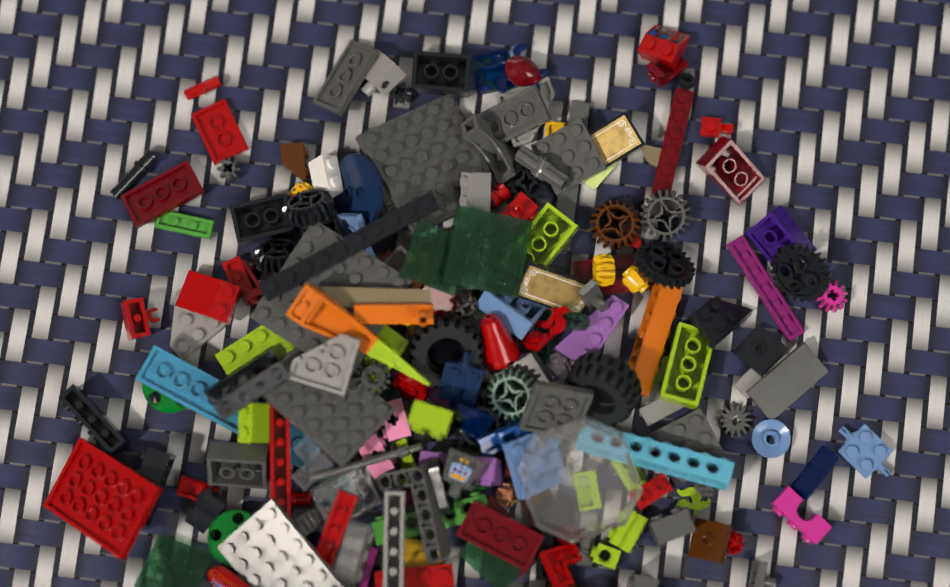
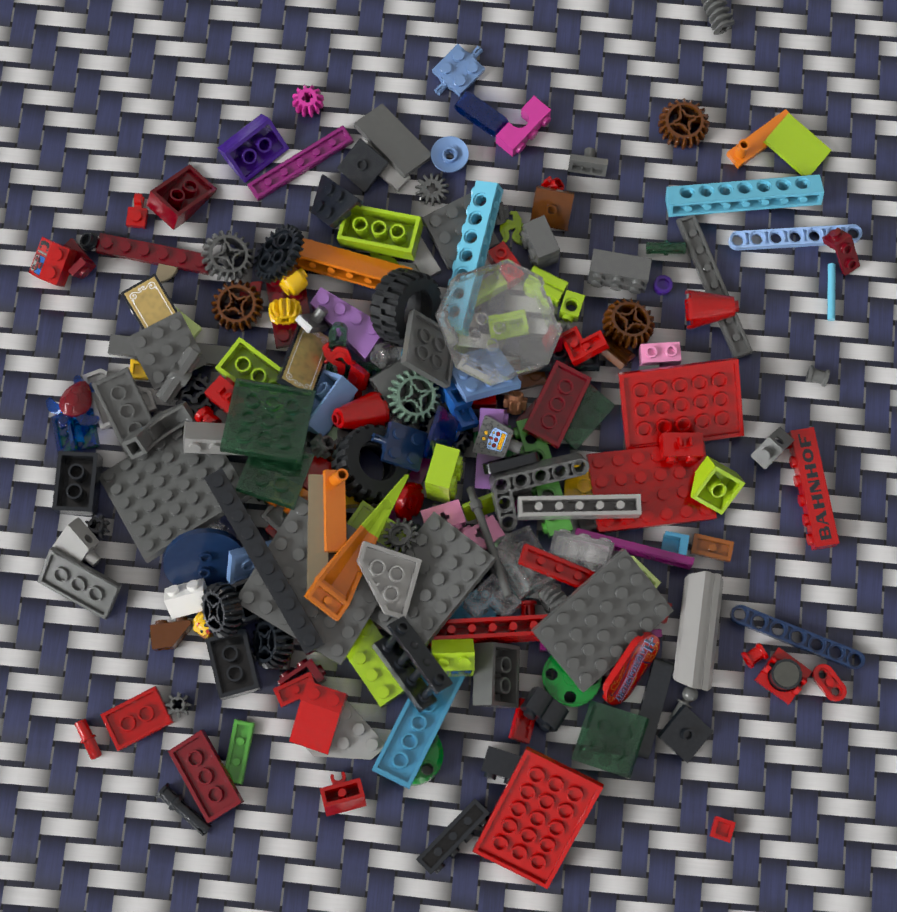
camera: 90 degrees left, 5 degrees down
black gear [770,242,832,303] -> none

